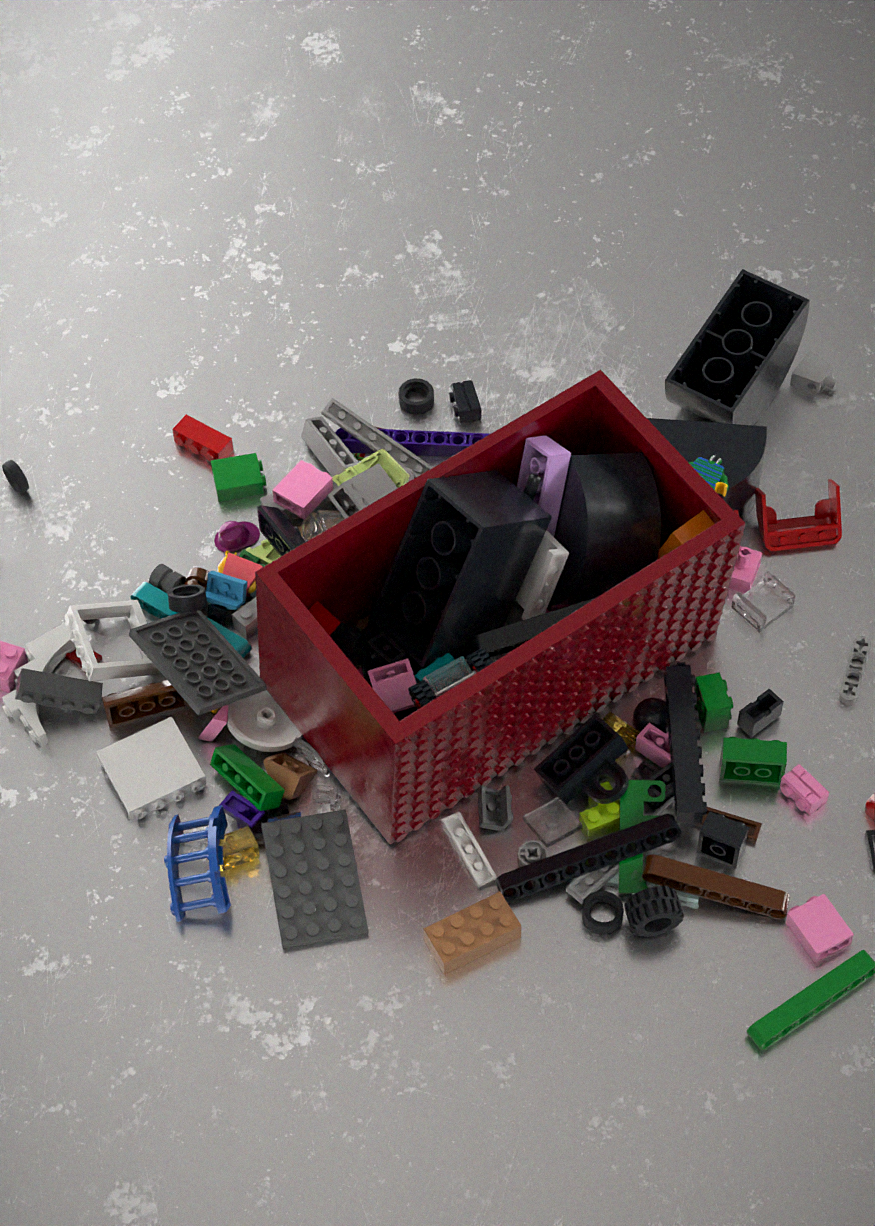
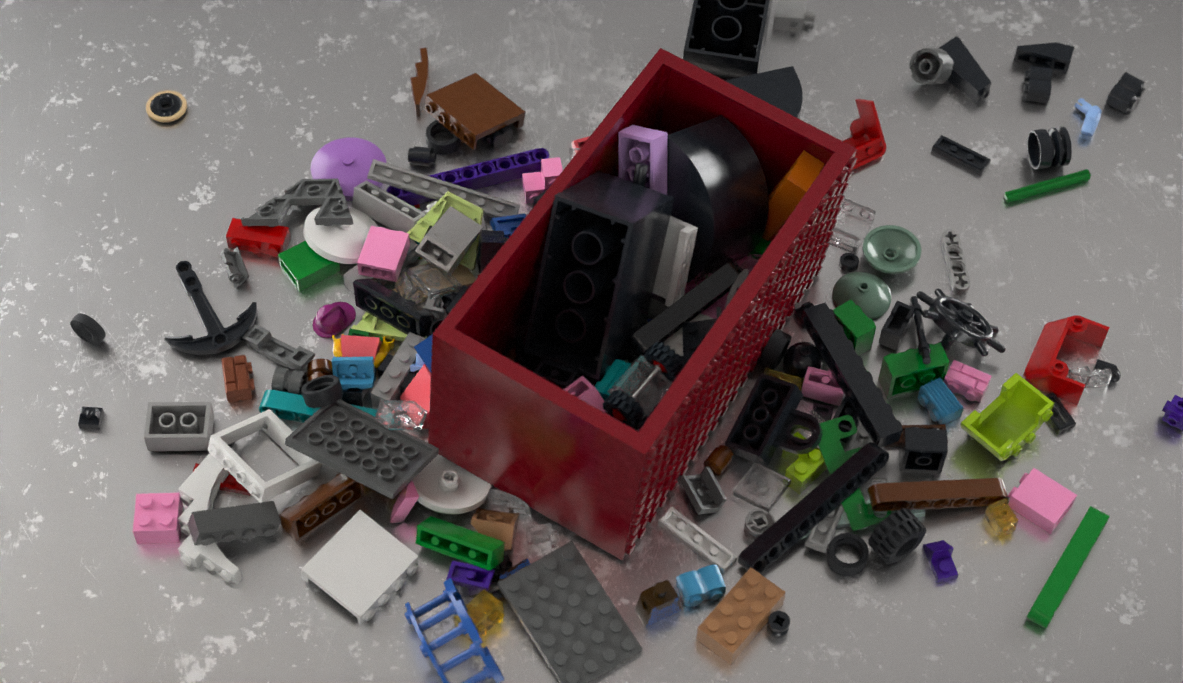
camera: 25 degrees left, 0 degrees up
none -> light grey brick [144,402,214,451]
none -> wheel [146,90,187,122]
none -> black piece [164,261,257,355]
none -> dark grey hinge [220,247,249,289]
none -> copper brick [221,355,255,403]
none -> dark grey wing [241,179,354,227]
none -> dark grey slope [242,324,315,370]
none -> white dish [303,207,378,264]
none -> medium lavender dish [311,138,386,201]
none -> clear brick [375,400,427,430]
none -> black brick [408,146,437,167]
none -> reddish brown slope [410,48,429,117]
none -> reddish brown panel [424,73,526,150]
none -> dark brown torso [635,580,682,628]
none -> dark azure brick [676,564,726,607]
none -> reddish brown brick [704,445,733,476]
none -> black tyre [760,329,792,370]
none -> black wheel [767,611,790,638]
none -> sand green dish [832,272,892,320]
none -> black tile [839,253,859,272]
none -> sand green dish [862,225,921,274]
none -> black bar [910,296,931,364]
none -> black piece [916,289,1006,357]
none -> dark azure brick [918,377,964,424]
none -> dark purple slope [923,540,958,583]
none -> lime cylinder [961,373,1054,461]
none -> clear yellow brick [984,498,1019,536]

